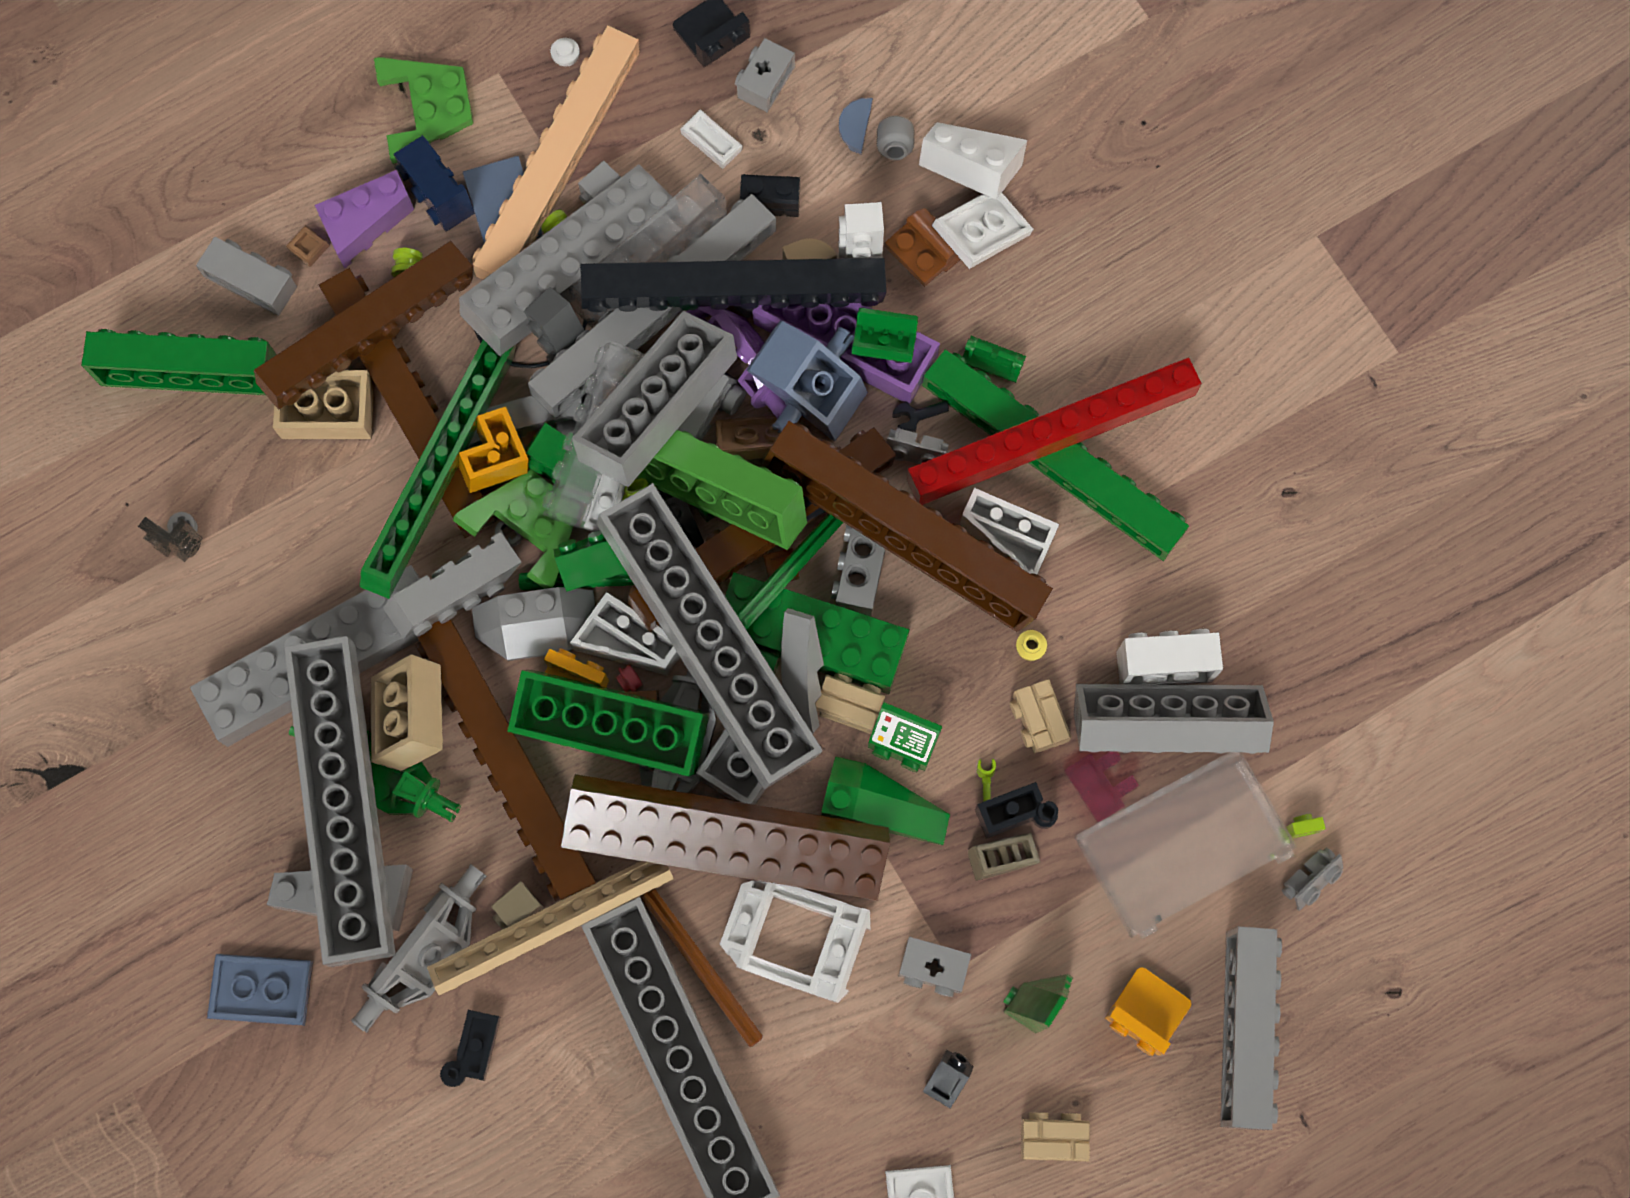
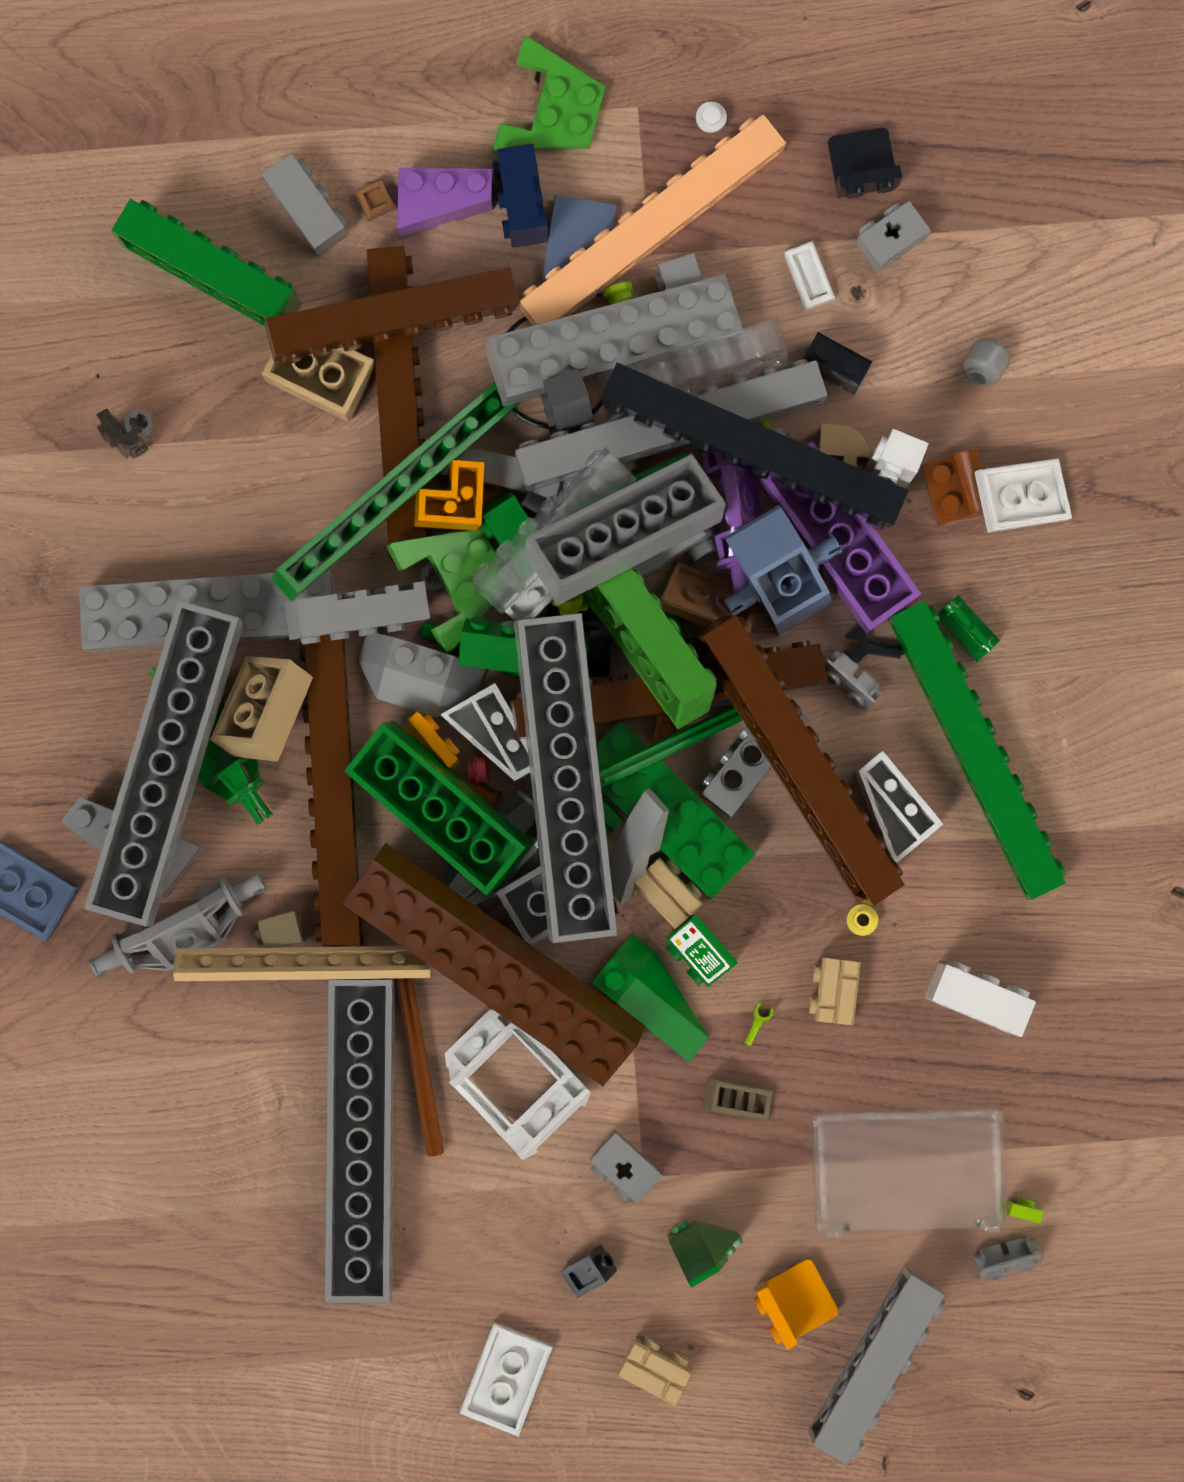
camera: 30 degrees right, 10 degrees up
lime wheel [391,248,423,277] -> none
black hinge [440,1010,501,1087] -> none
sand blue tile [839,98,873,155] -> none
green bracket [852,308,919,363] -> none
red brick [906,357,1202,505] -> none
white wedge [919,122,1027,200] -> none
black hinge [975,782,1059,839] -> none
clear pink plate [1064,751,1139,824] -> none
light grey brick [1073,684,1274,754] -> none

